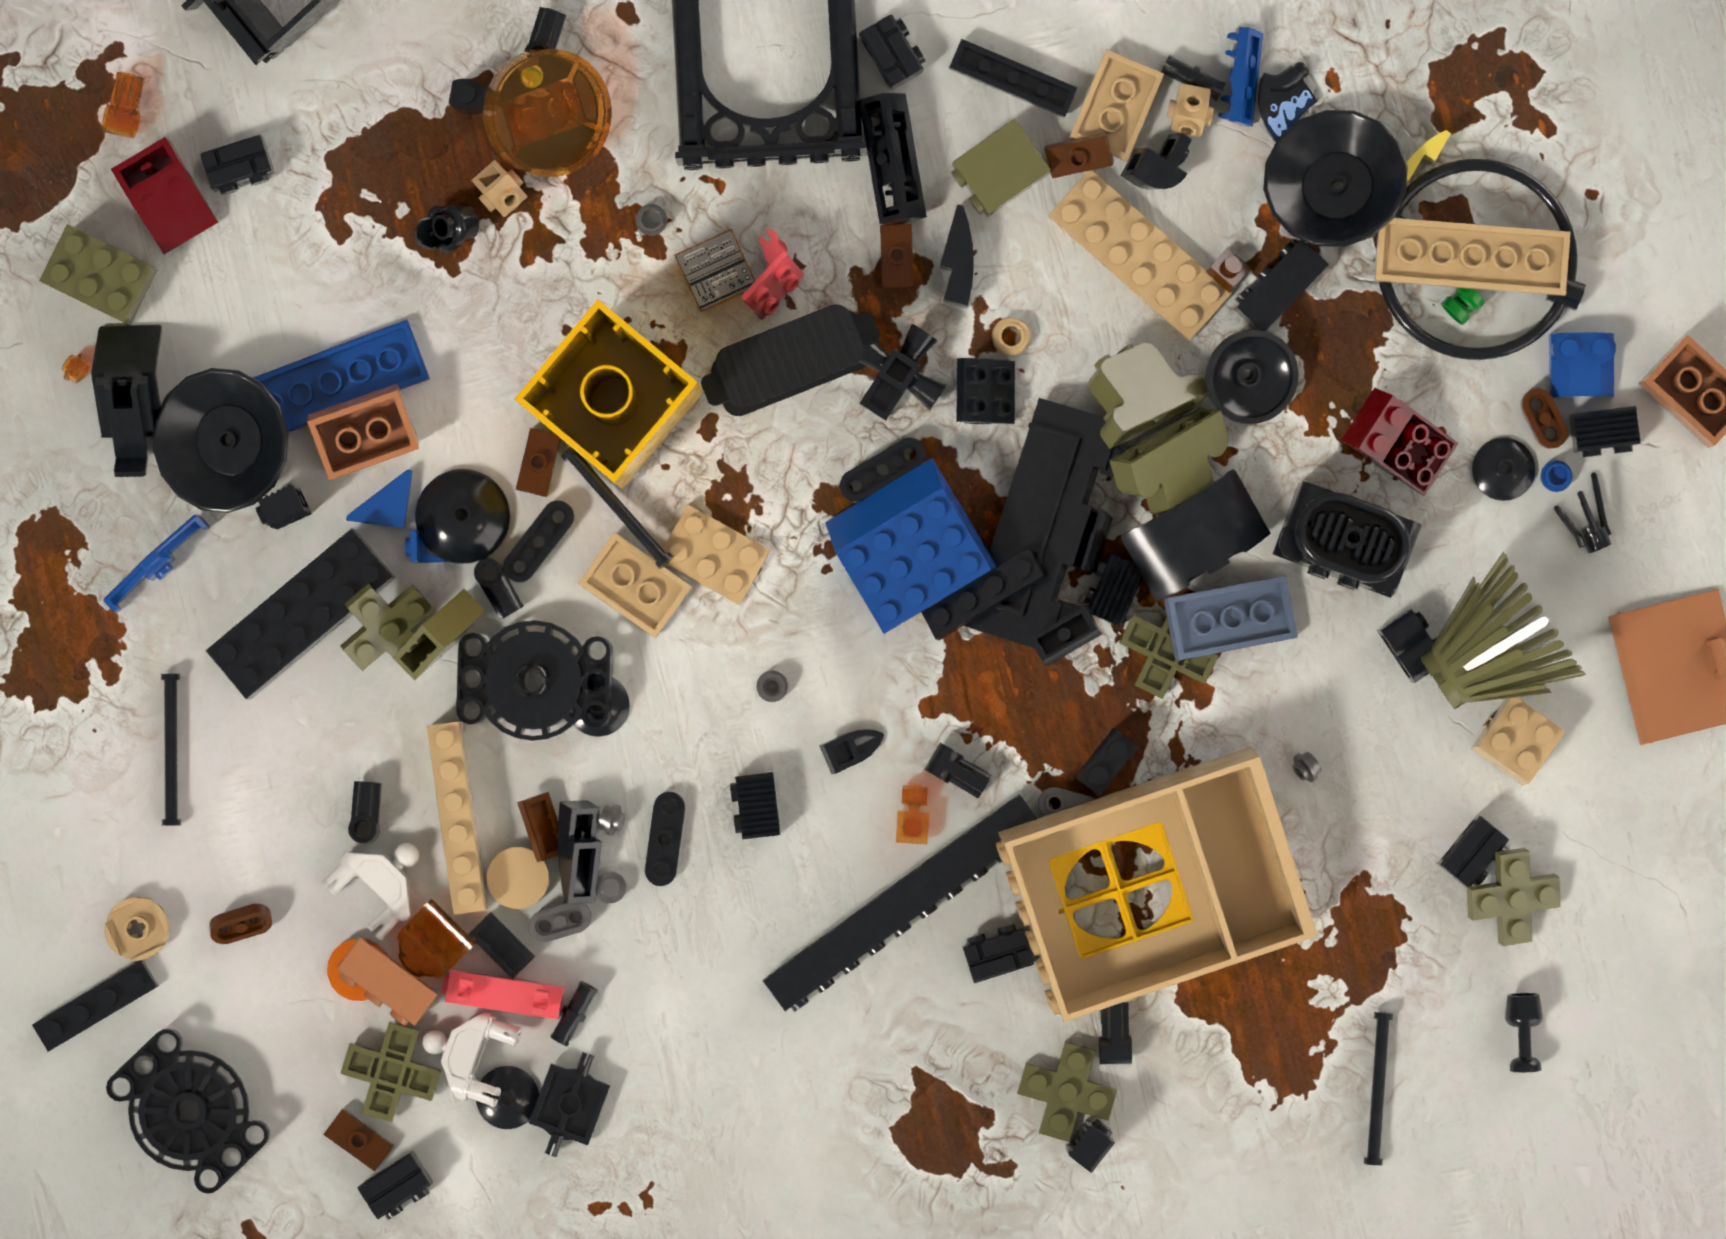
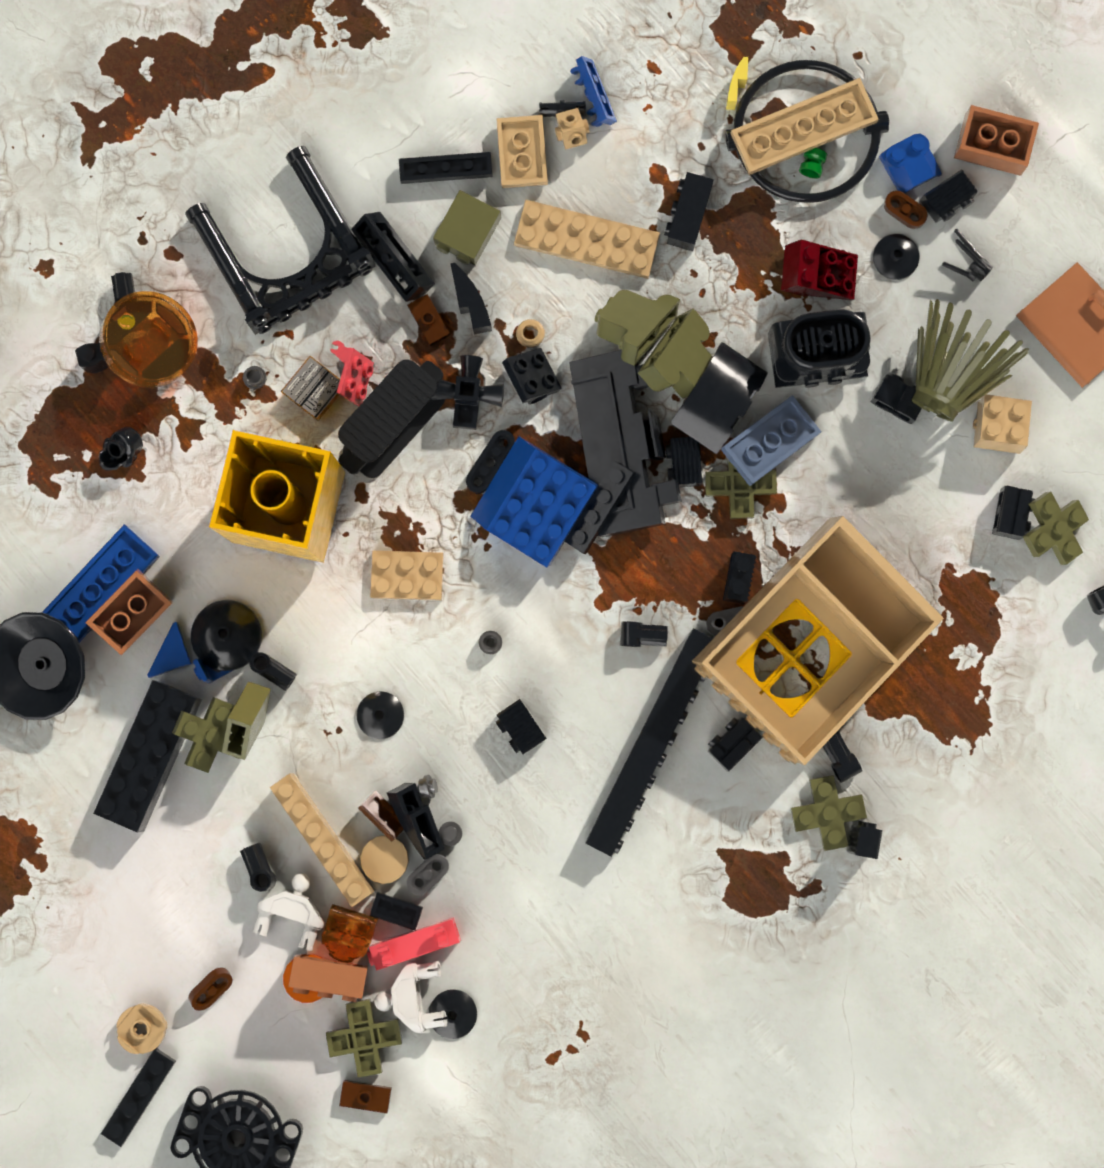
camera: 20 degrees left, 5 degrees down
blue plate [103,515,210,613] -> none
black bar [161,674,181,826] -> none
black brick [255,484,312,530] -> none
black brick [357,1151,433,1220] -> none
black piece [456,620,613,741] -> none
tan brick [471,160,528,217] -> none
black plate [503,501,574,582] -> none
reddish brown plate [515,428,561,497] -> none
black plate [529,1051,611,1157] -> none
black pin [550,981,598,1046] -> none
black bar [561,447,674,569] -> none
tan plate [578,532,692,638] -> none
black plate [645,792,685,886] -> none
black plate [819,729,884,774] -> none
black brick [859,14,926,90] -> none
clear orange plate [896,783,930,845] -> none
black brick [1030,606,1102,666] -> none
reddish brown plate [1044,133,1114,178] -> none
black brick [1120,133,1192,190] -> none
black dish [1205,329,1299,424] -> none
plate [1206,247,1251,293] -> none
black arm [1258,62,1318,143] -> none
black dish [1263,110,1408,247] -> none
flat silver plate [1292,752,1321,782] -> none
black bar [1363,1012,1393,1166] -> none
blue plate [1540,460,1573,492] -> none

